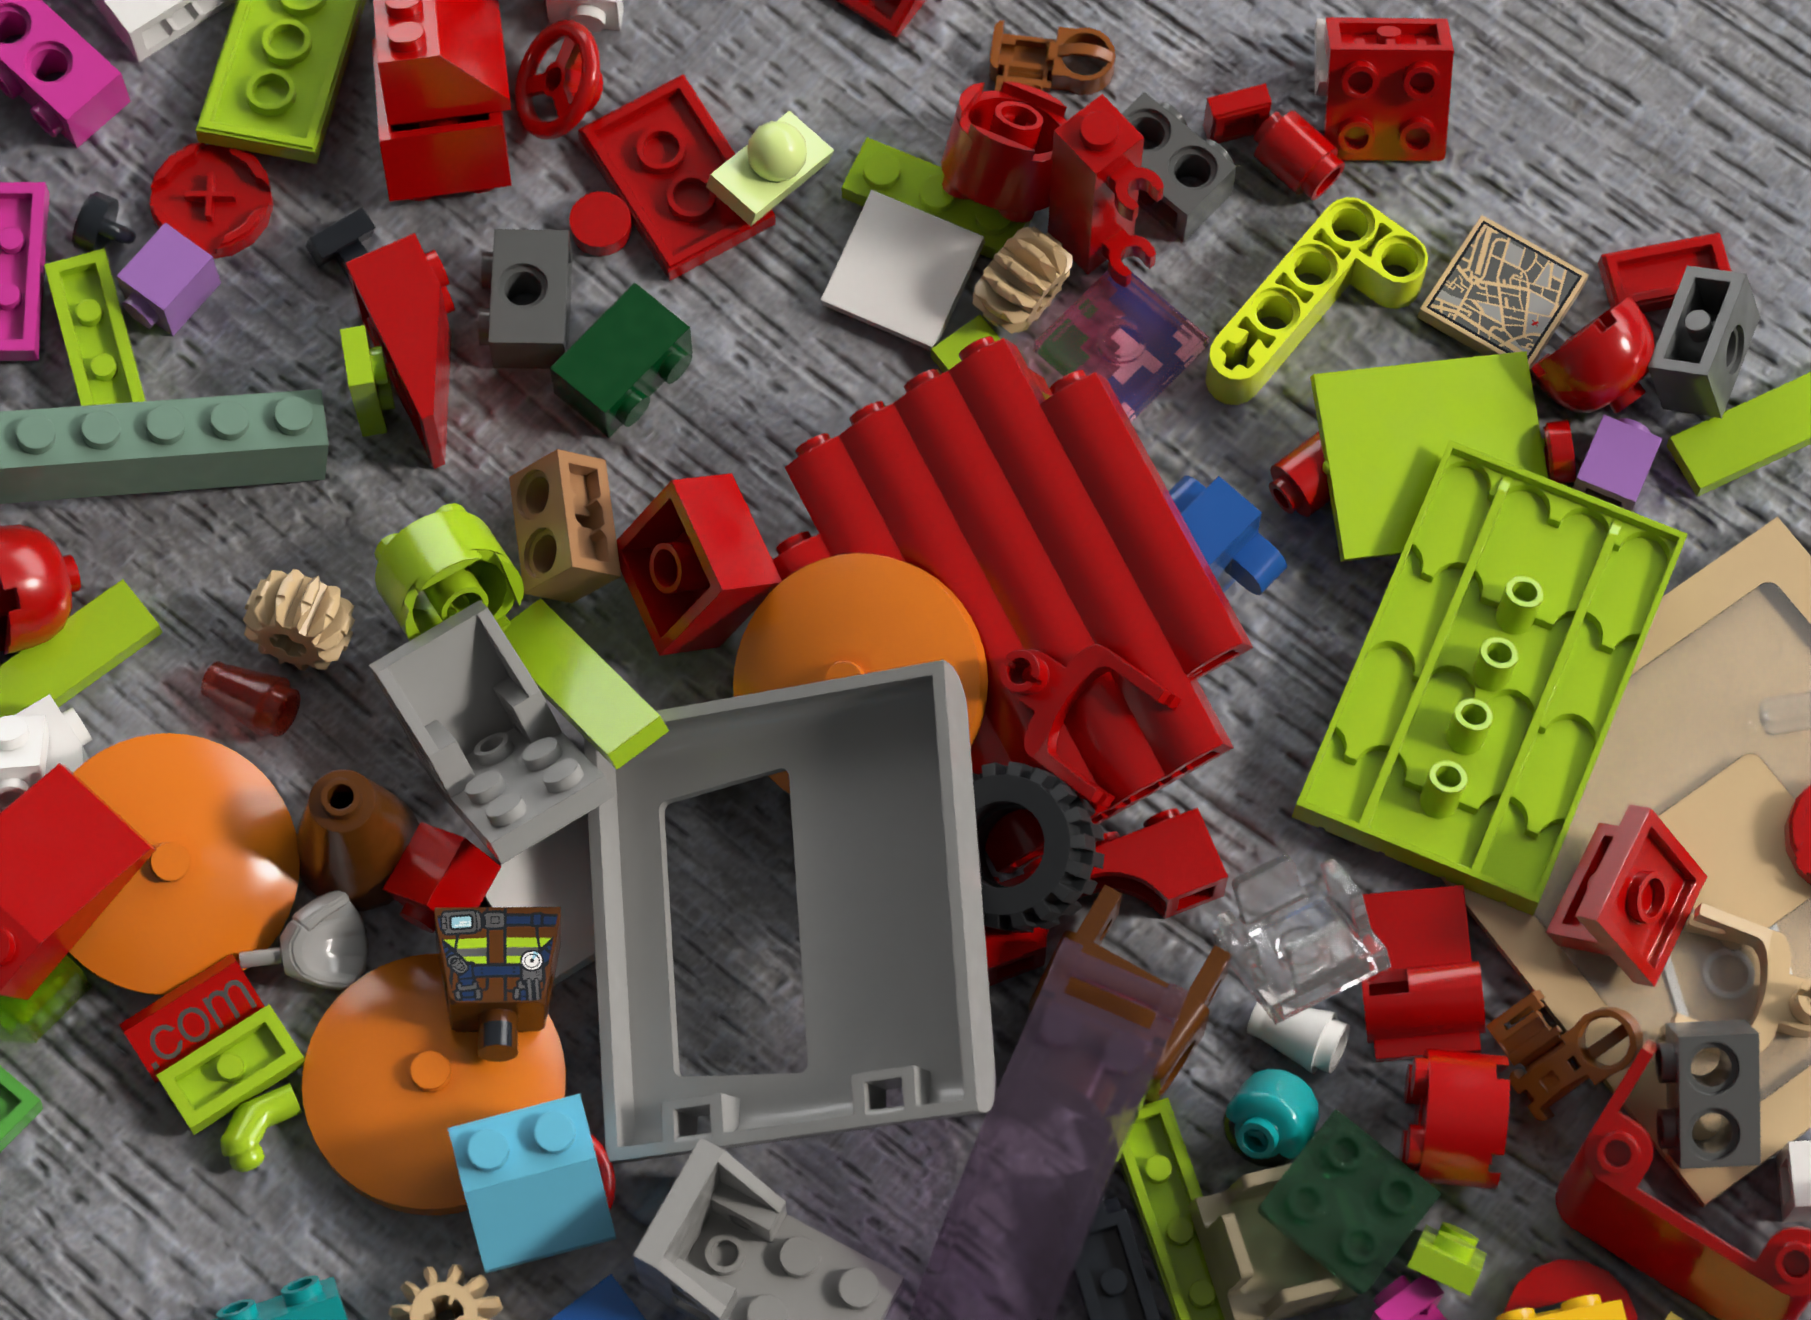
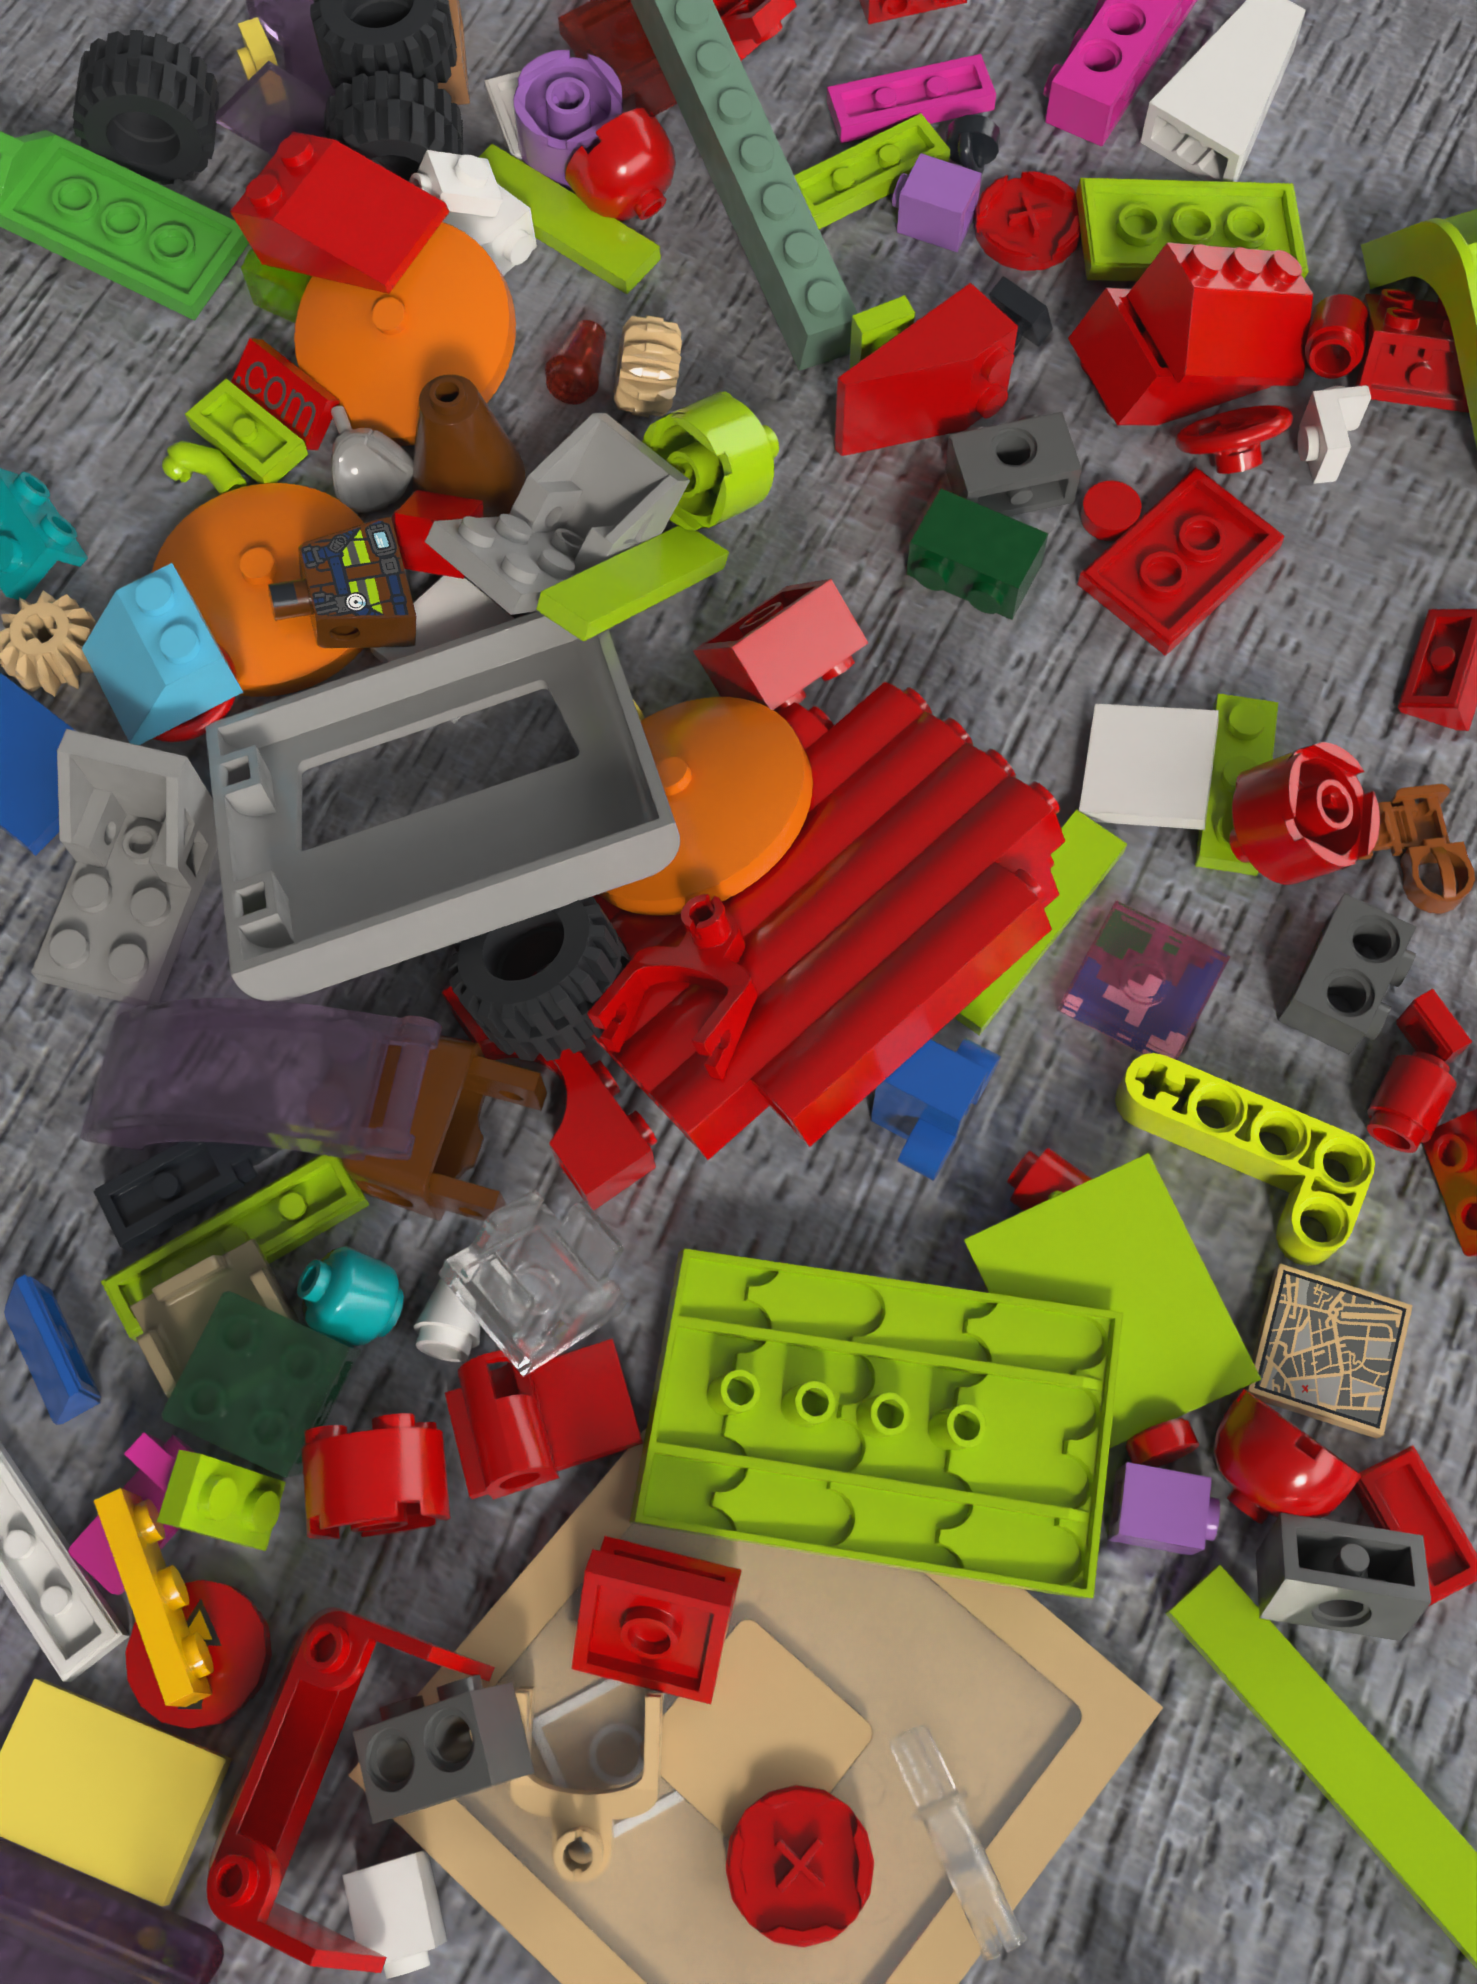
camera: 80 degrees right, 0 degrees up
medium nougat brick [509,449,621,603] -> none
yellowish green tile [706,111,834,226] -> none
tan gear [973,226,1073,334] -> none
red brick [1047,94,1164,288] -> none
dark orange piece [1486,990,1643,1121] -> none

